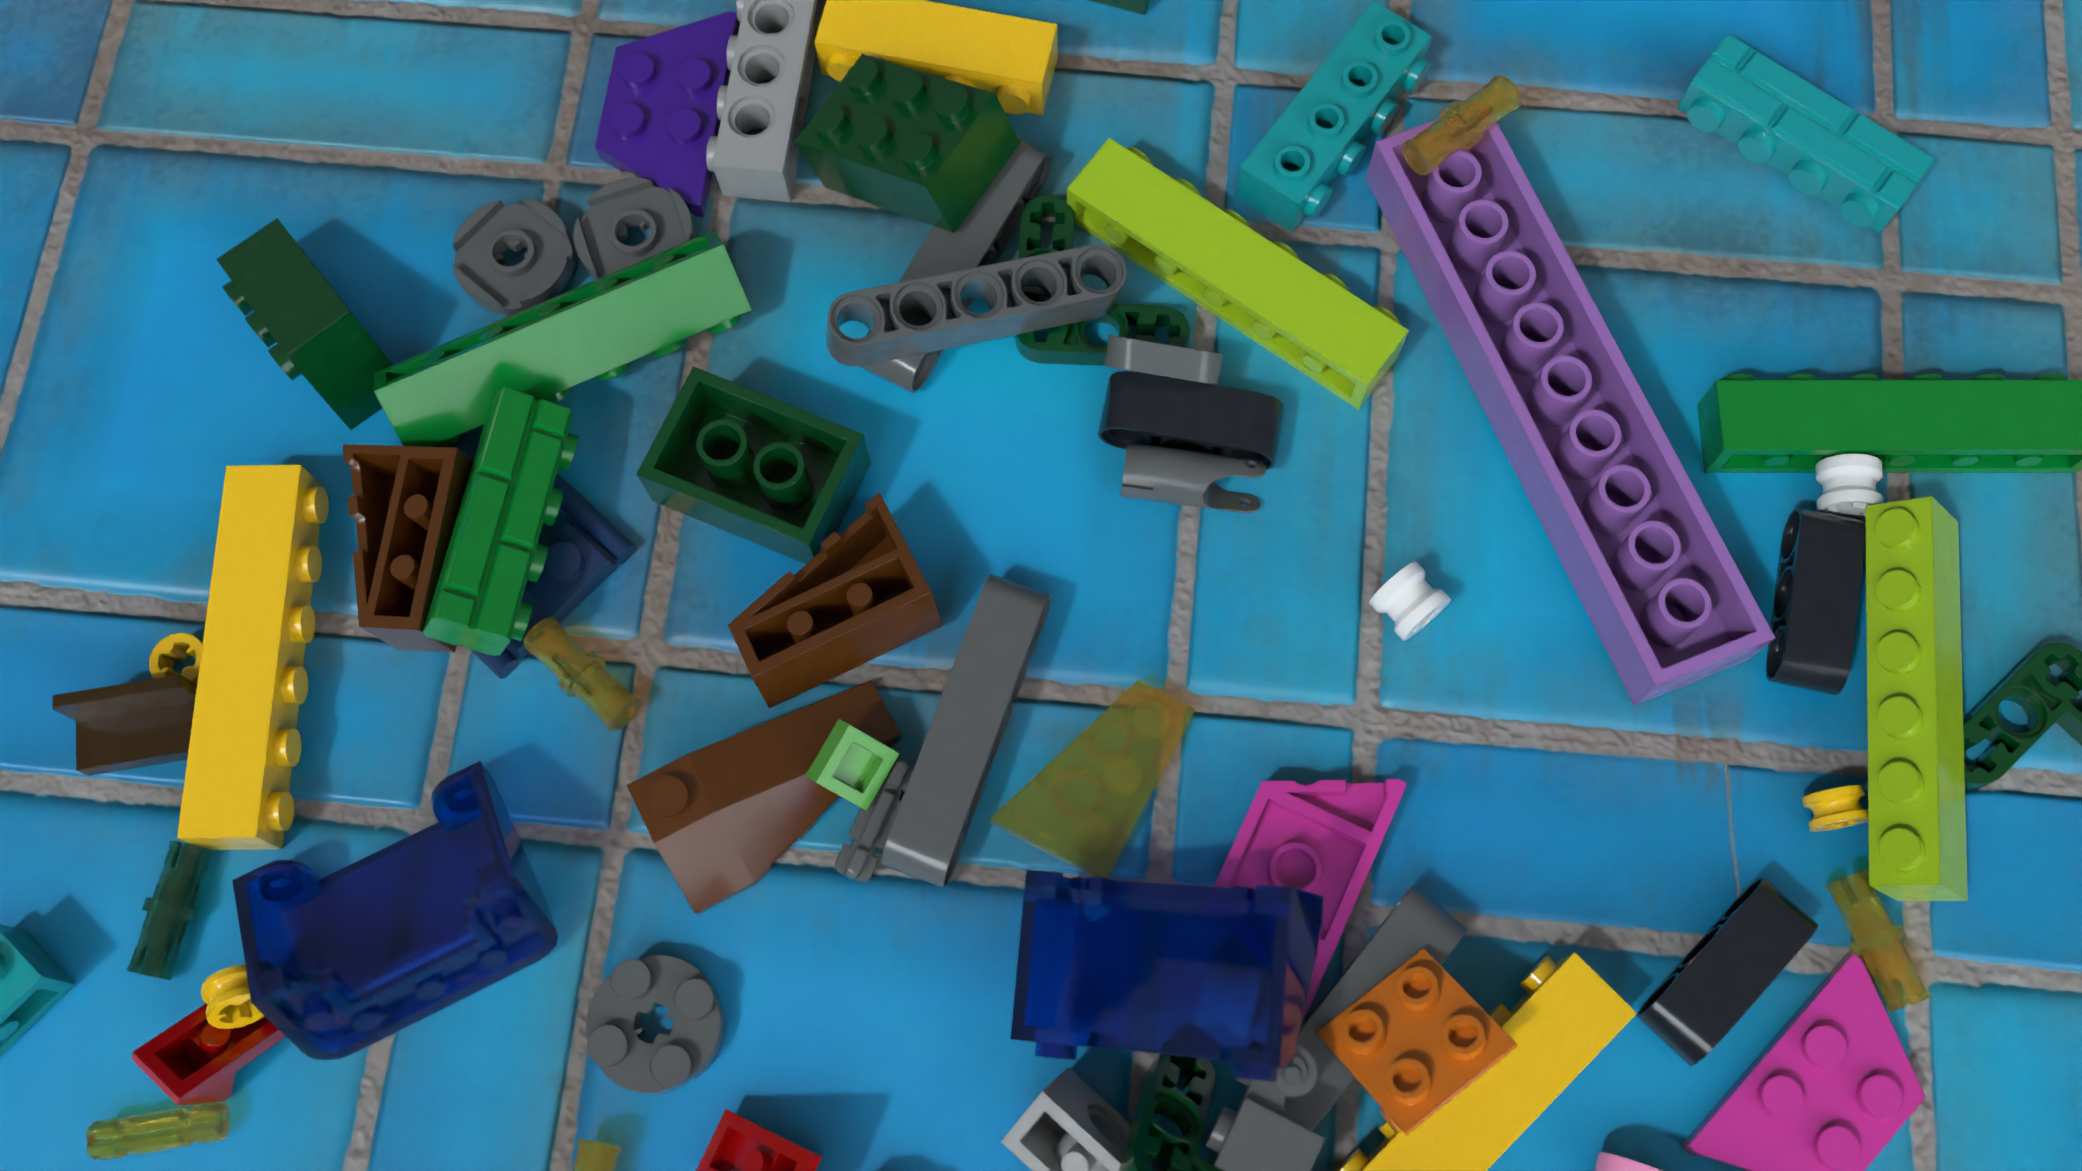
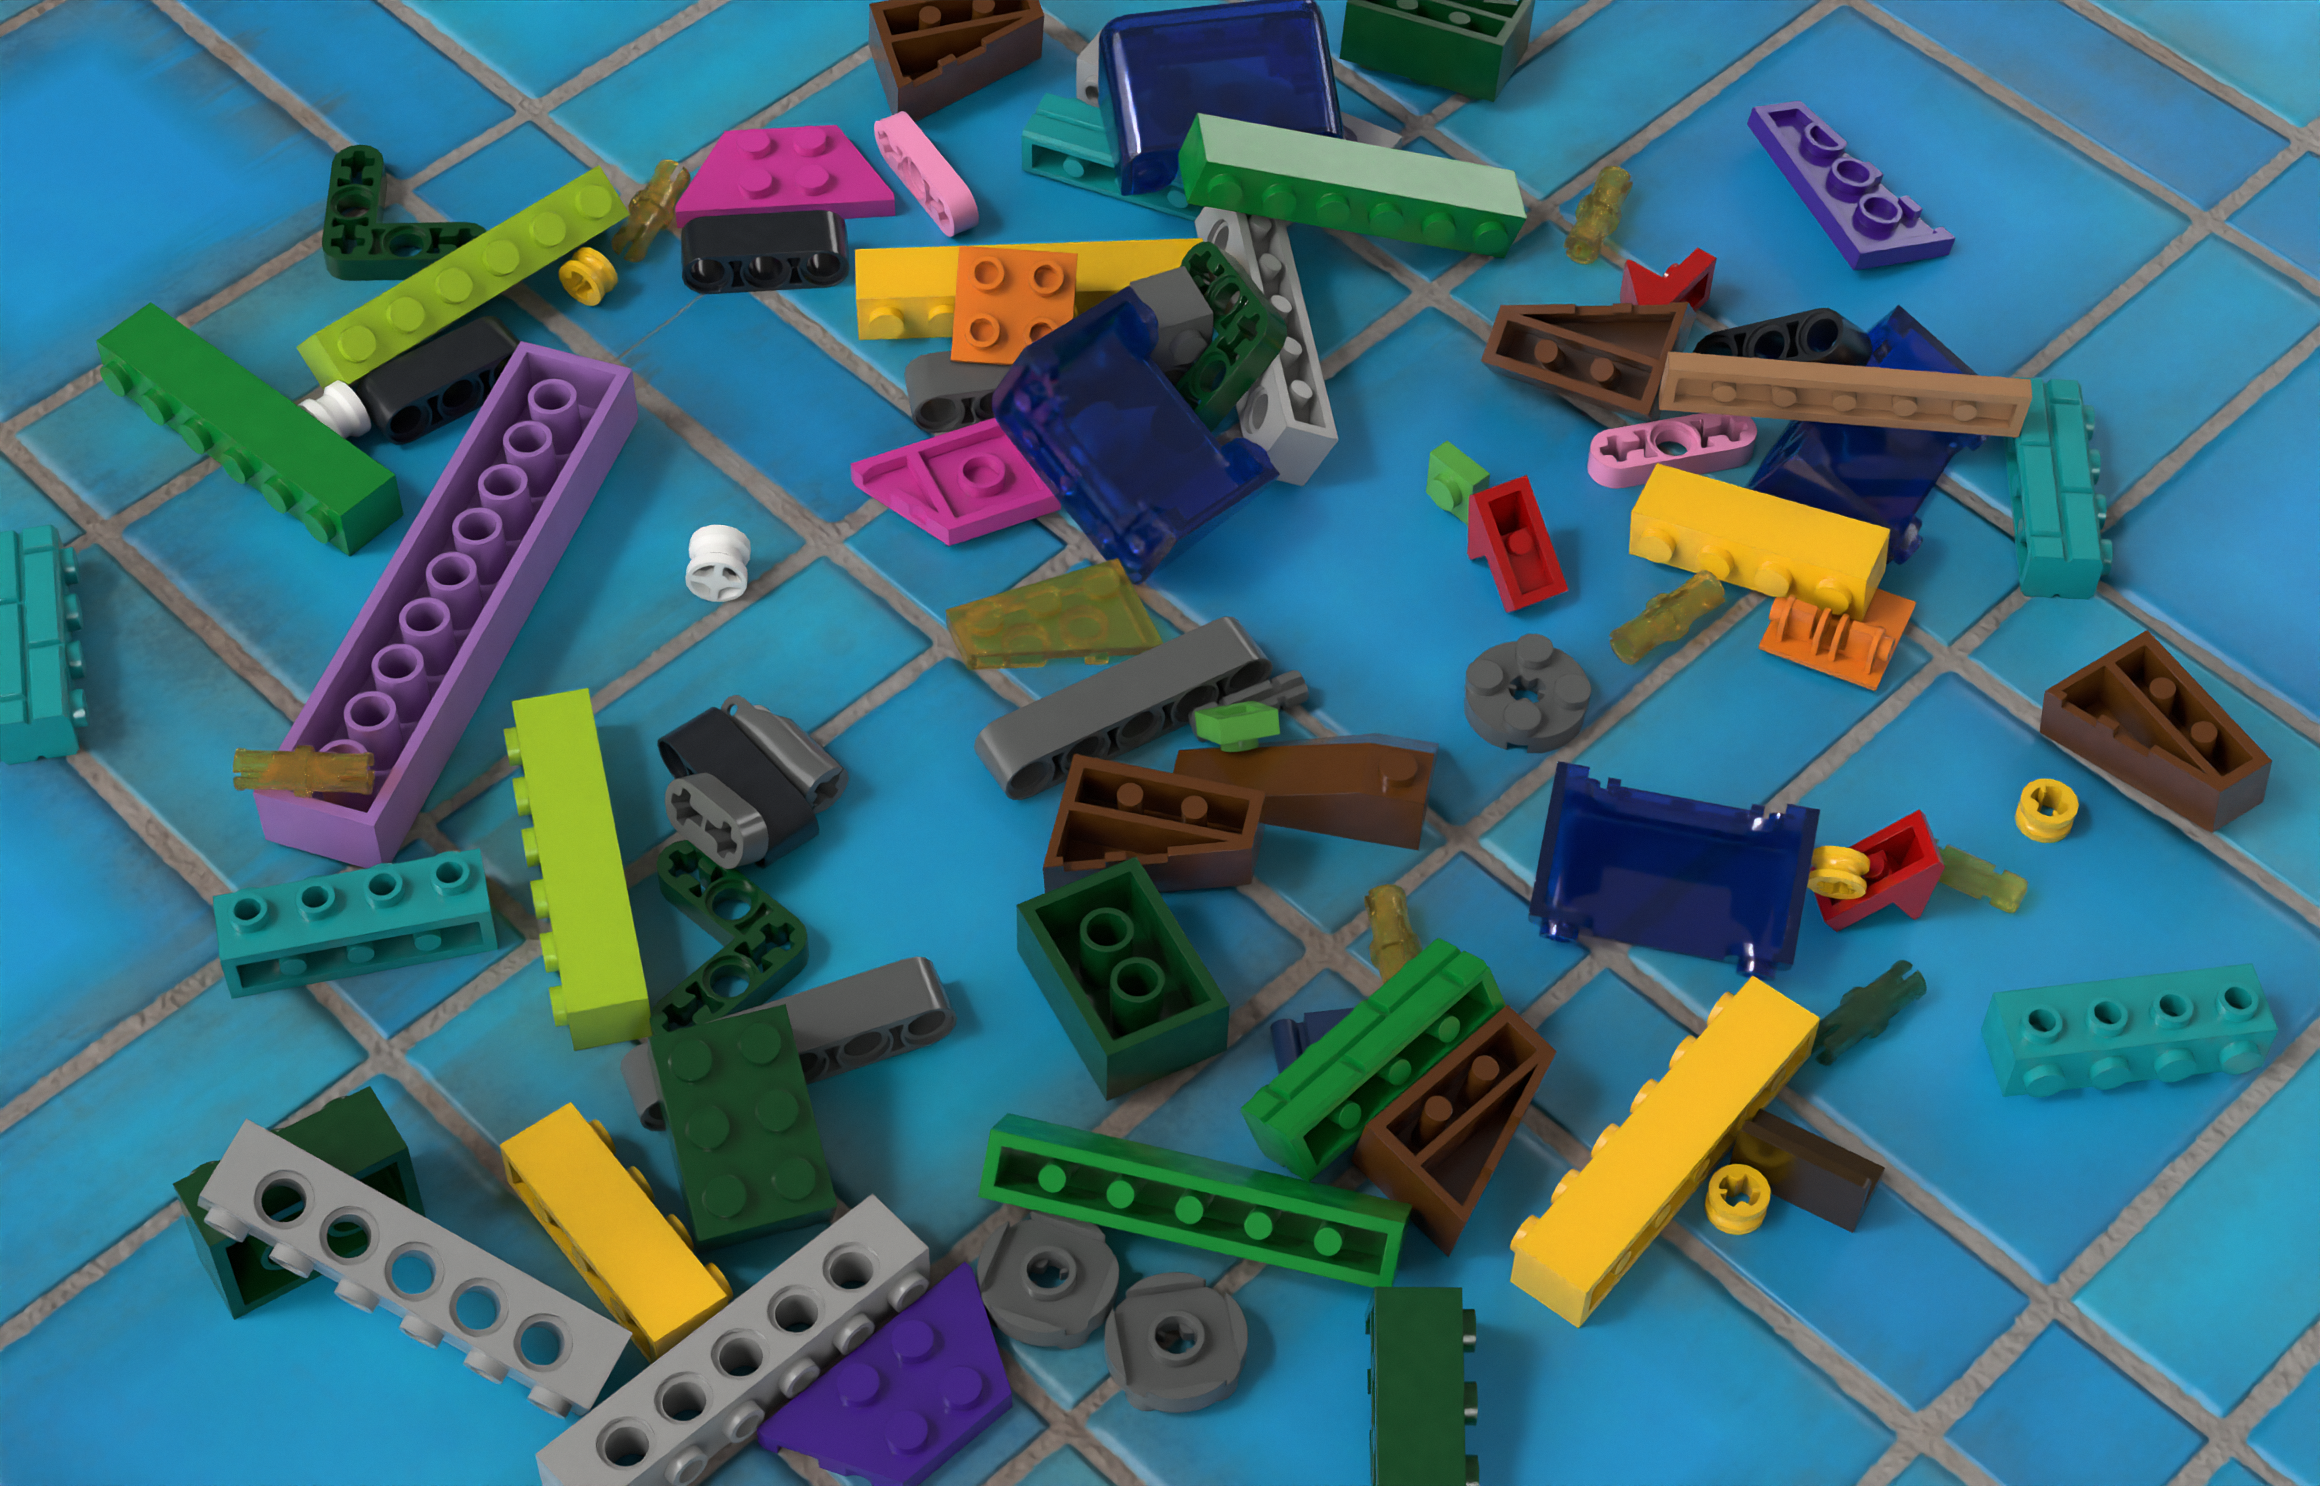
camera: 145 degrees left, 20 degrees down
dark grey beam [826,245,1127,367] -> none

